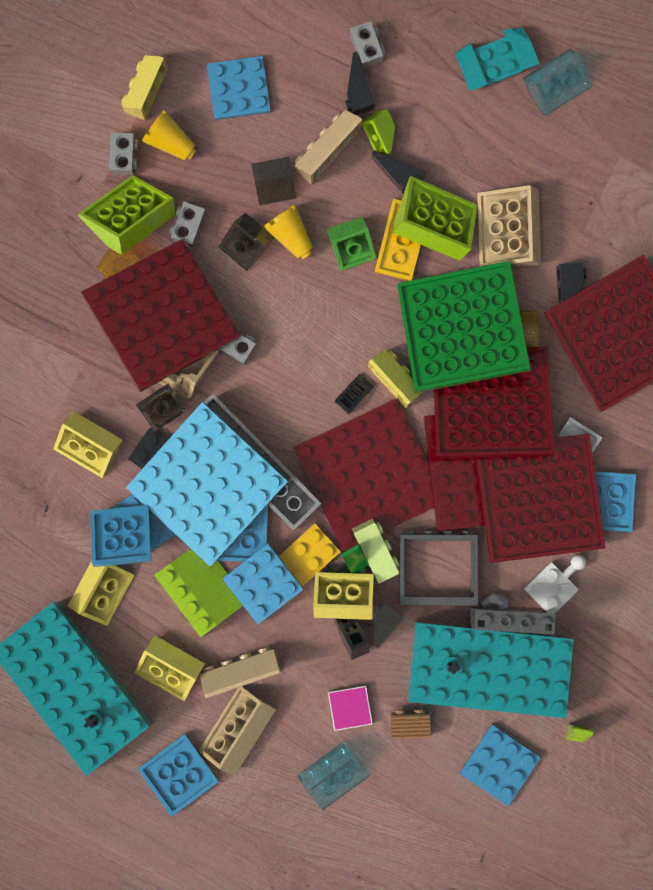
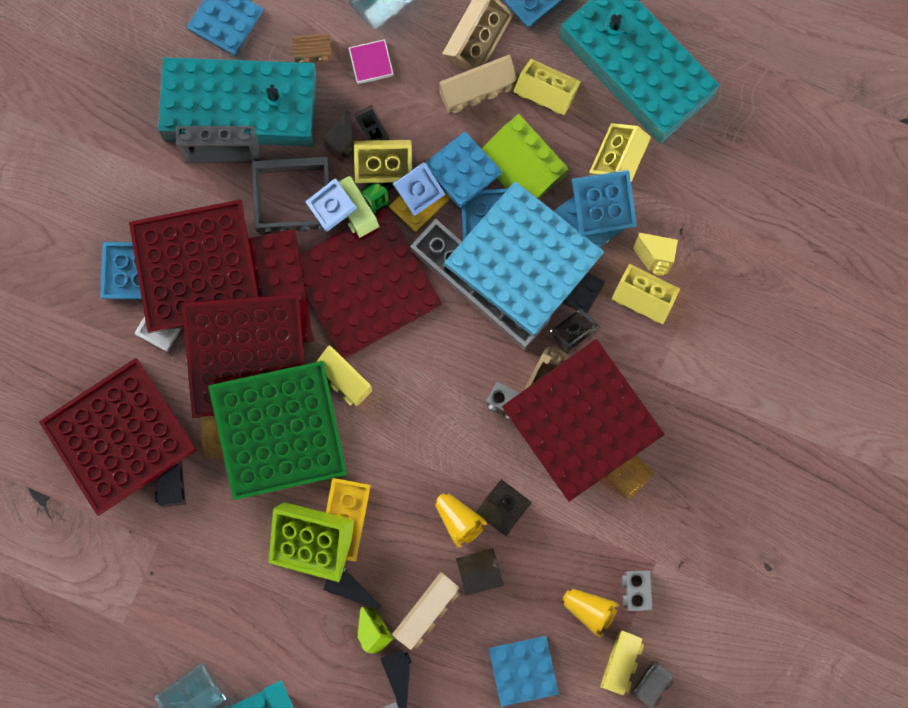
camera: 175 degrees right, 5 degrees down
lime slope [78,175,175,255] -> none
light grey brick [169,202,206,248] -> none
bright green slope [327,217,376,271] -> none
black slope [334,374,374,415] -> none
tan slope [477,185,541,267] -> none
light grey arm [479,593,509,609] -> none
white plate [524,554,586,614] -> none
lime slope [566,724,593,742] -> none
none -> light blue plate [305,178,357,232]
none -> light blue plate [393,162,445,216]
none -> clear smoke slope [630,661,674,708]
none -> light yellow slope [633,233,678,276]

